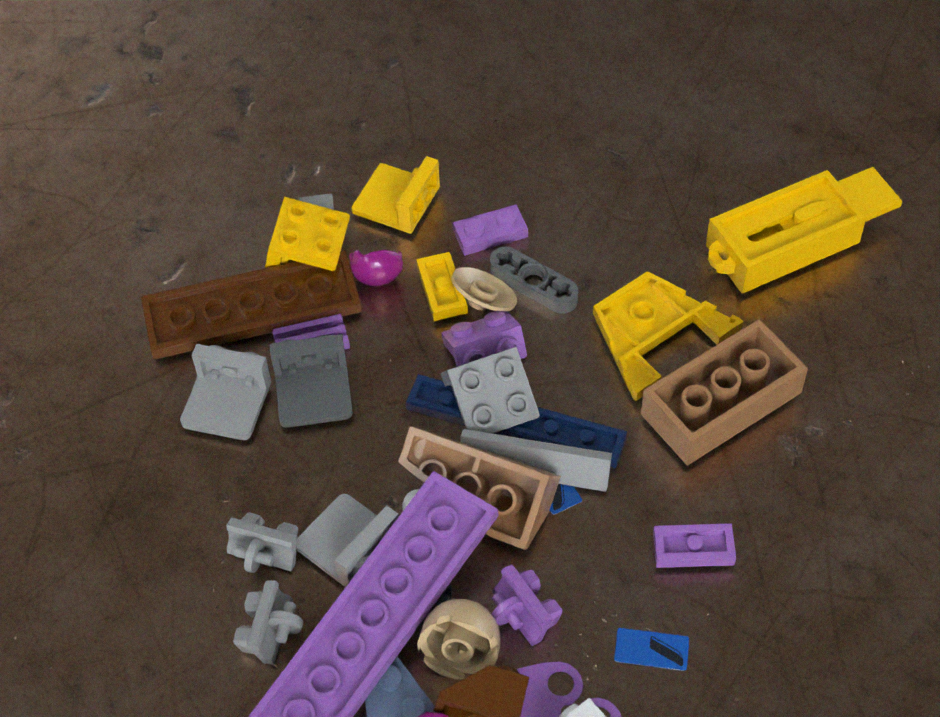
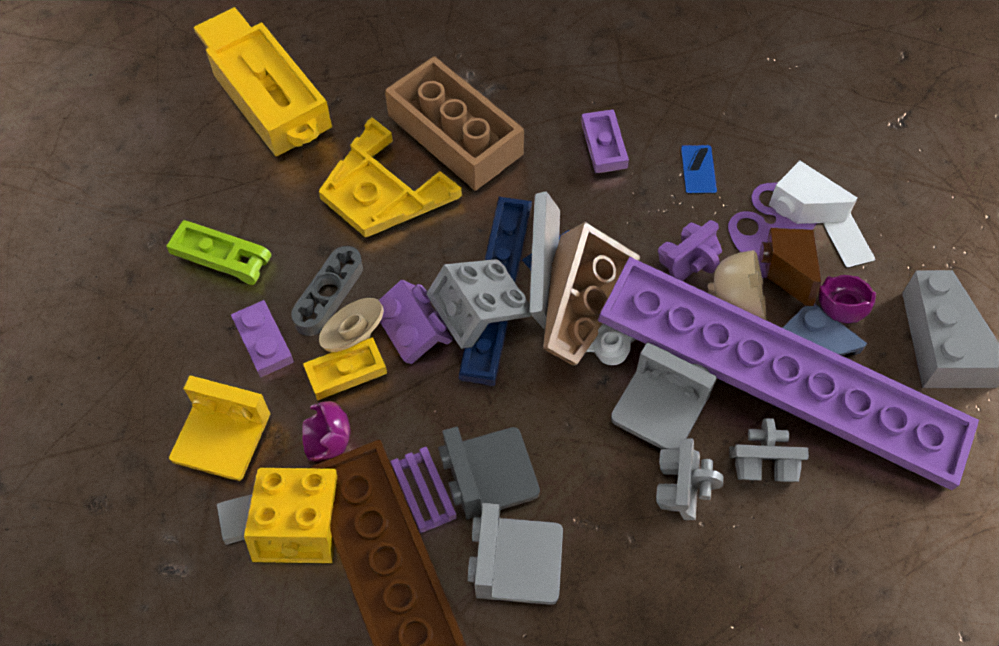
camera: 100 degrees left, 5 degrees up
none -> lime plate [166,219,272,285]

